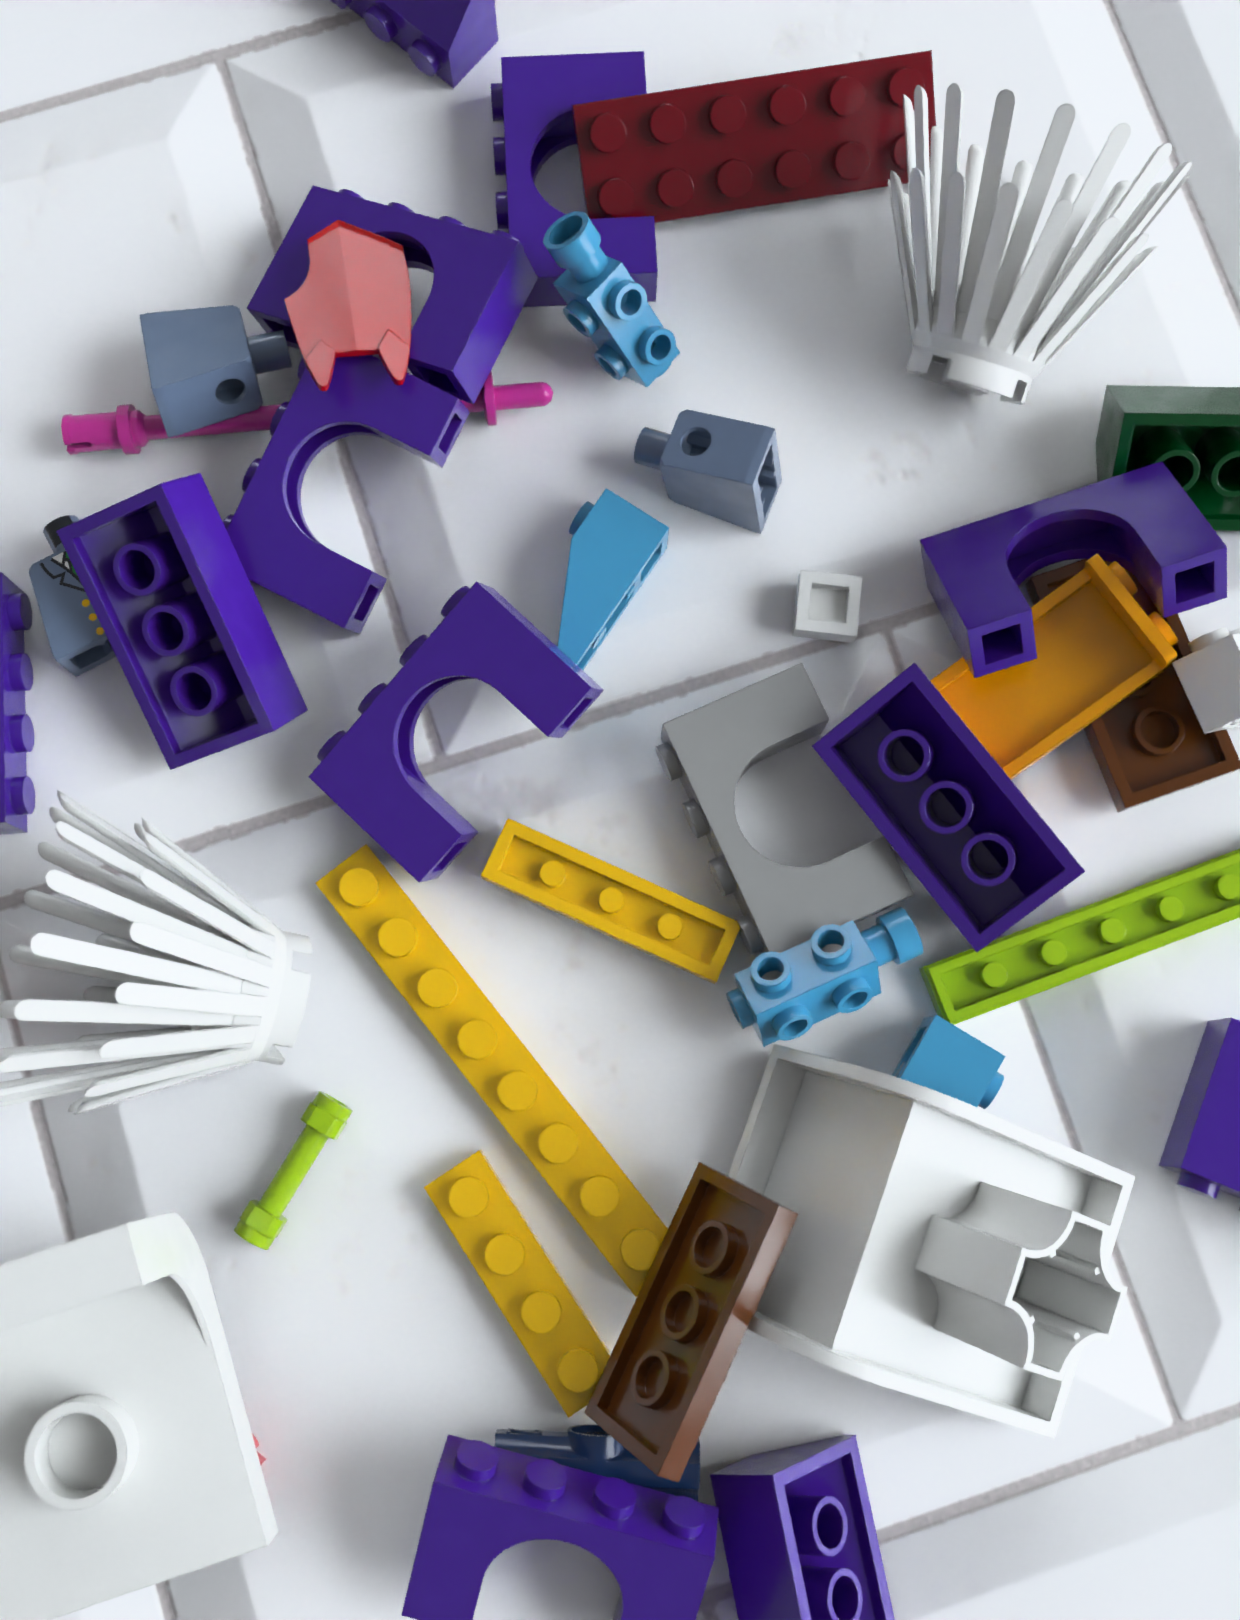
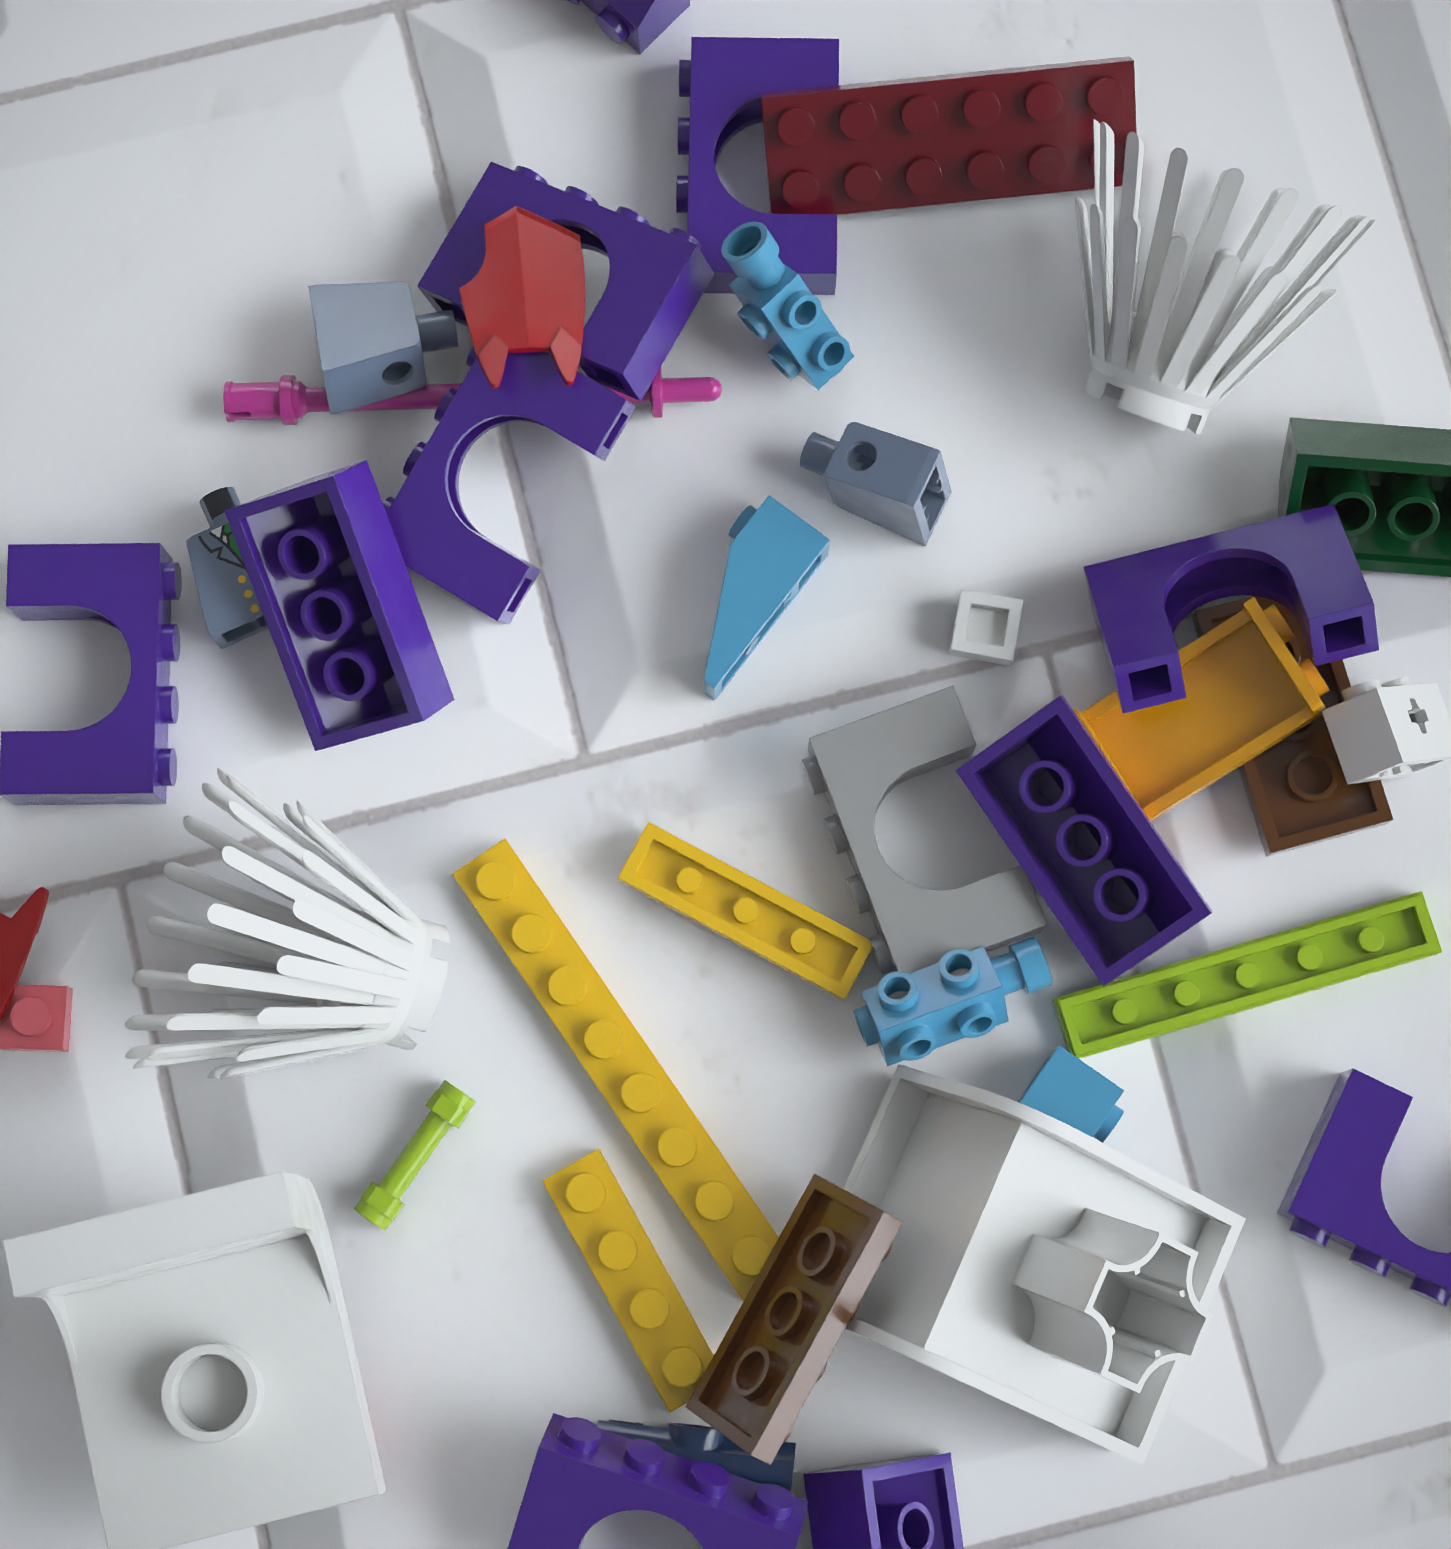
camera: 10 degrees right, 0 degrees up
dark purple arch [308,581,604,883] -> none

